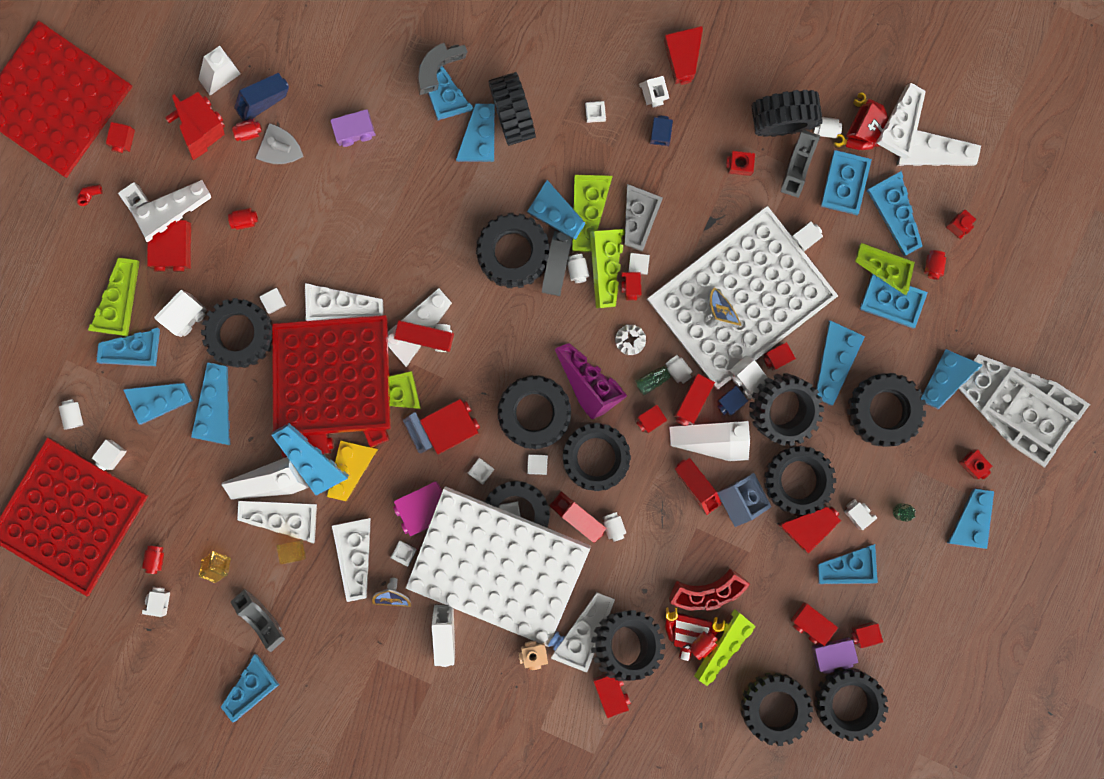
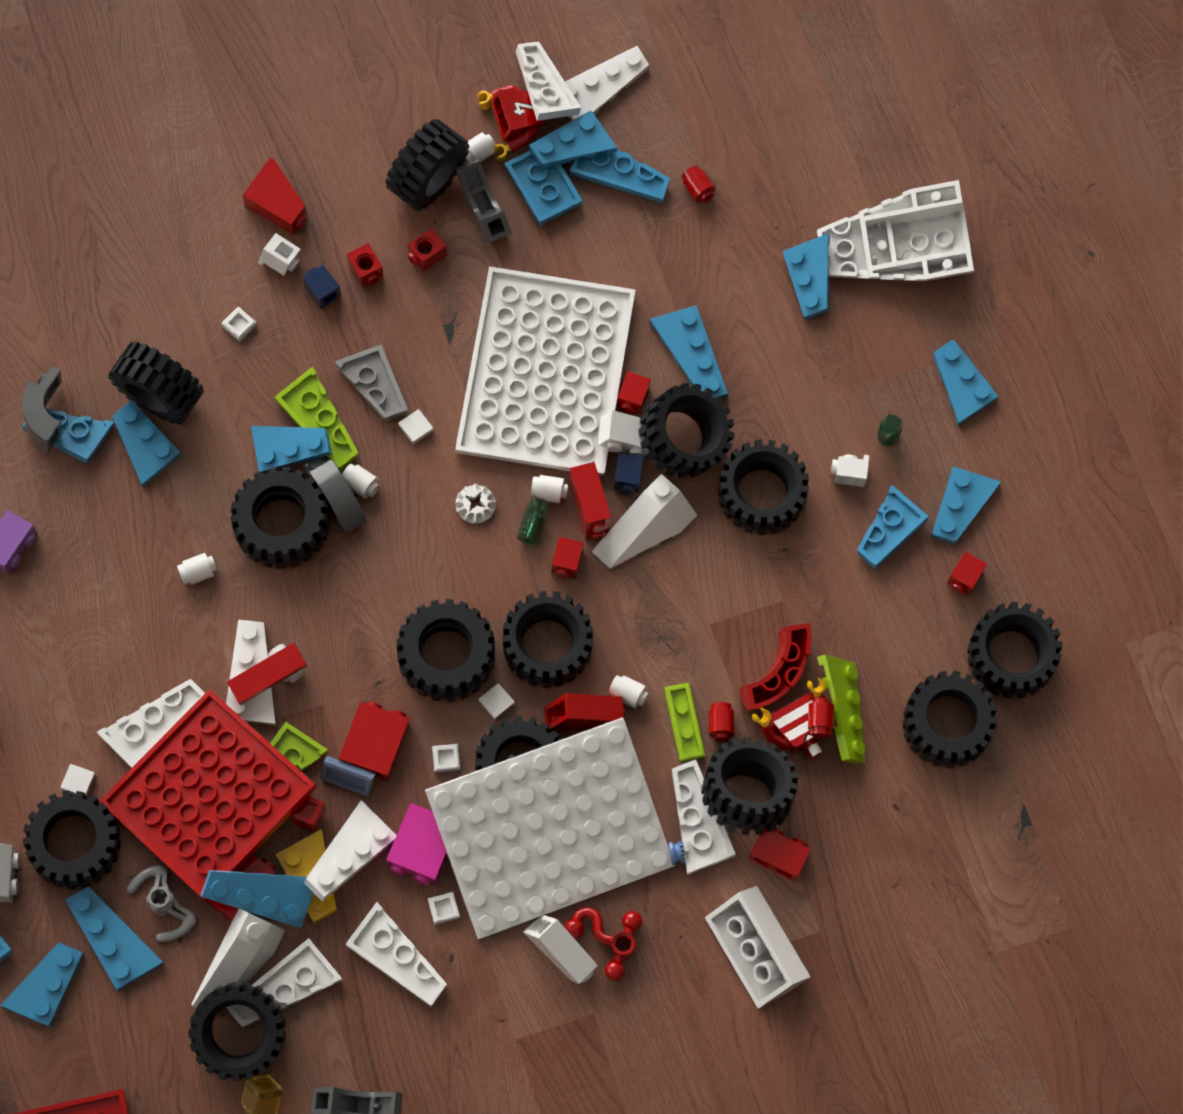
camera: 45 degrees left, 15 degrees down
white brick [92,440,127,470] -> none
clear yellow panel [276,540,306,564] -> none
shield [372,578,411,607] -> none
light nougat brick [519,641,548,670] -> none
magenta wedge [555,343,627,420] -> none
lime wing [590,229,625,308] -> none
red brick [621,272,642,301] -> none
red slope [675,458,722,515] -> none
shield [706,287,742,328] -> none
sand blue slope [717,473,772,527] -> none
red slope [779,506,842,553] -> none
red brick [790,602,838,646] -> none
white brick [792,222,823,251] -> none
medium lavender brick [811,637,858,673] -> none
black tyre [847,373,926,447] -> none
lime wing [855,243,915,296] -> none
dark azure plate [860,273,928,329] -> none
red brick [946,209,976,239] -> none
red brick [958,449,993,480] -> none
none -> light grey piece [127,865,197,942]
none -> white brick [177,553,217,585]
none -> black tyre [188,982,286,1081]
none -> white wing [304,800,397,901]
none -> red brick [347,243,384,287]
none -> dark azure wing [529,110,617,168]
none -> red piece [564,907,643,981]
none -> lime tile [664,683,705,763]
none -> white slope [705,886,810,1009]
none -> red brick [708,702,735,742]
none -> dark azure wing [931,466,1001,545]

